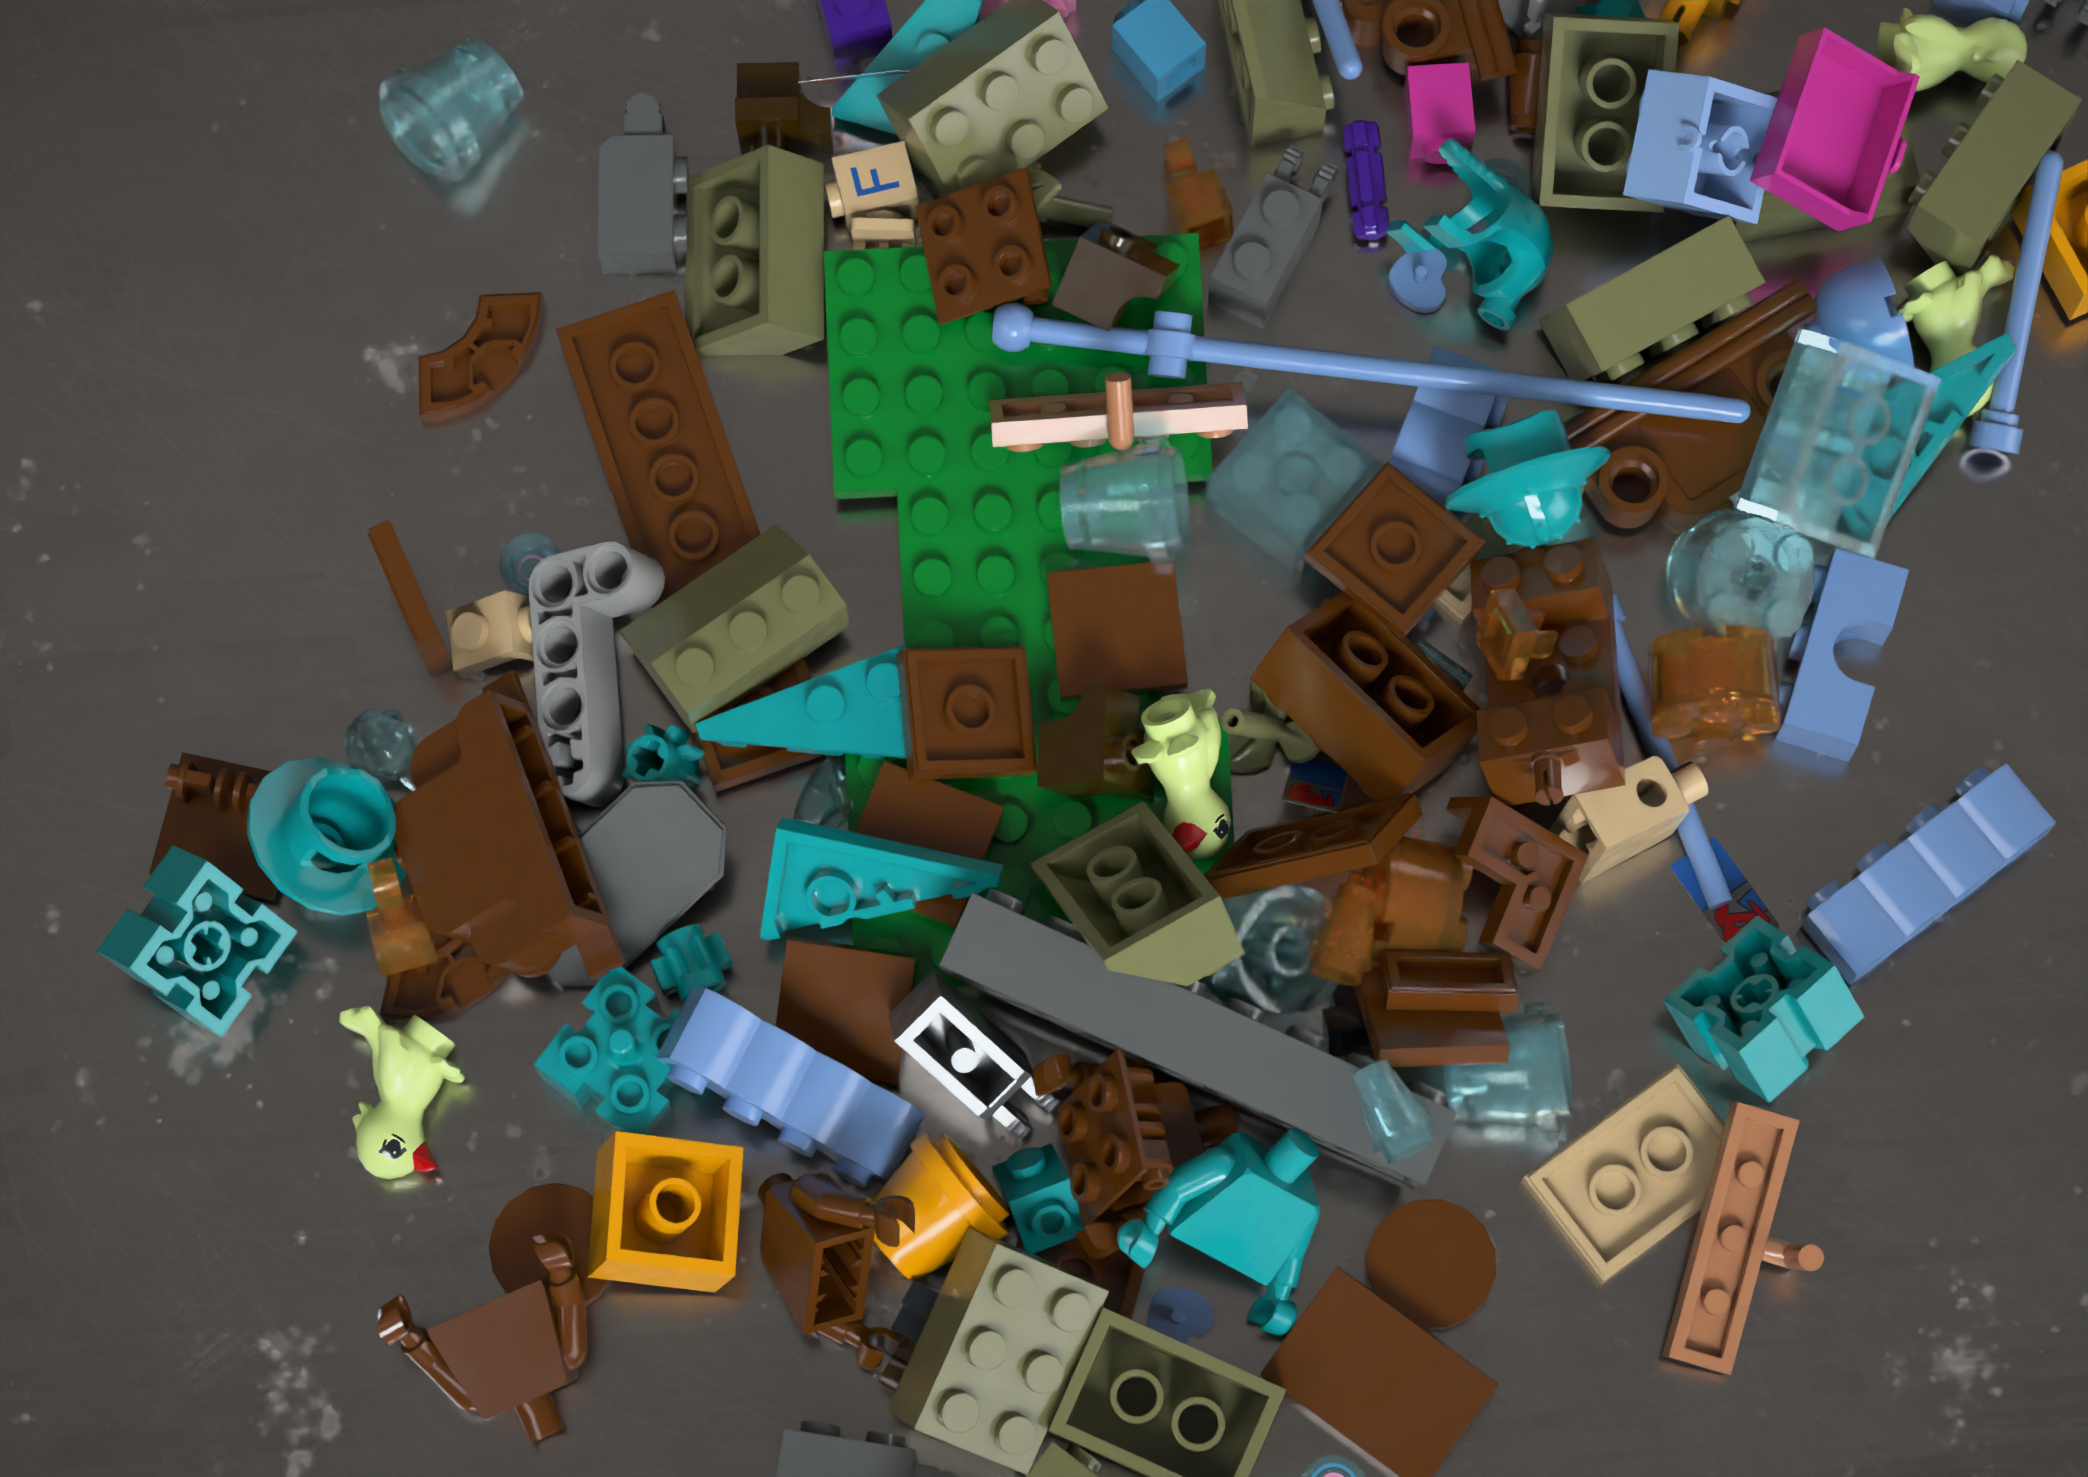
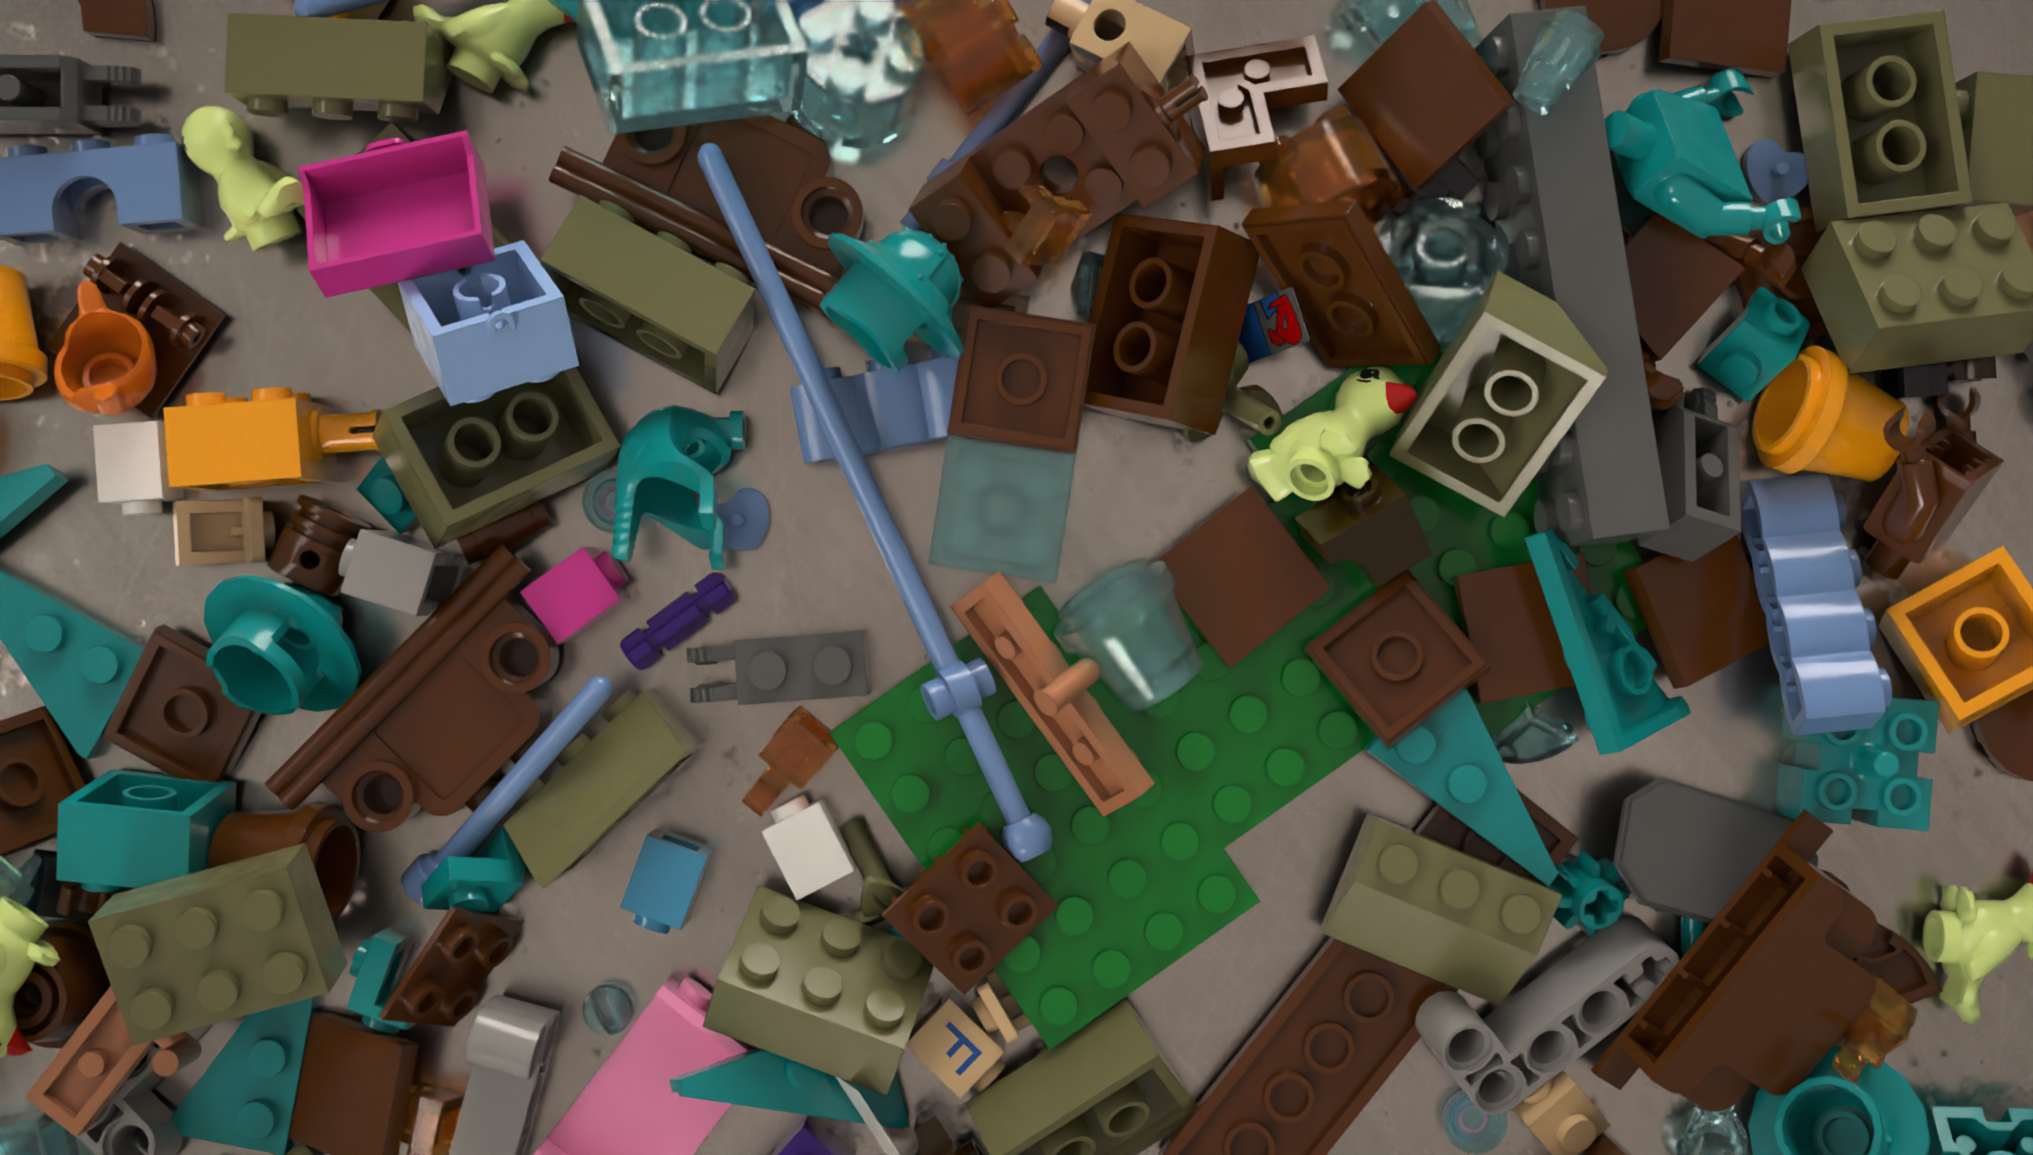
camera: 125 degrees left, 15 degrees up
teal gear [650,924,733,1003] -> none
dark brown brick [1052,219,1180,332] -> none
reddish brown hinge [1057,1049,1174,1226] -> none
clear orange cone [1308,883,1377,986] -> none
reddish brown tile [1378,950,1519,1012] -> none
medium blue cylinder [1804,257,1914,386] -> none
none -> white brick [762,794,857,900]

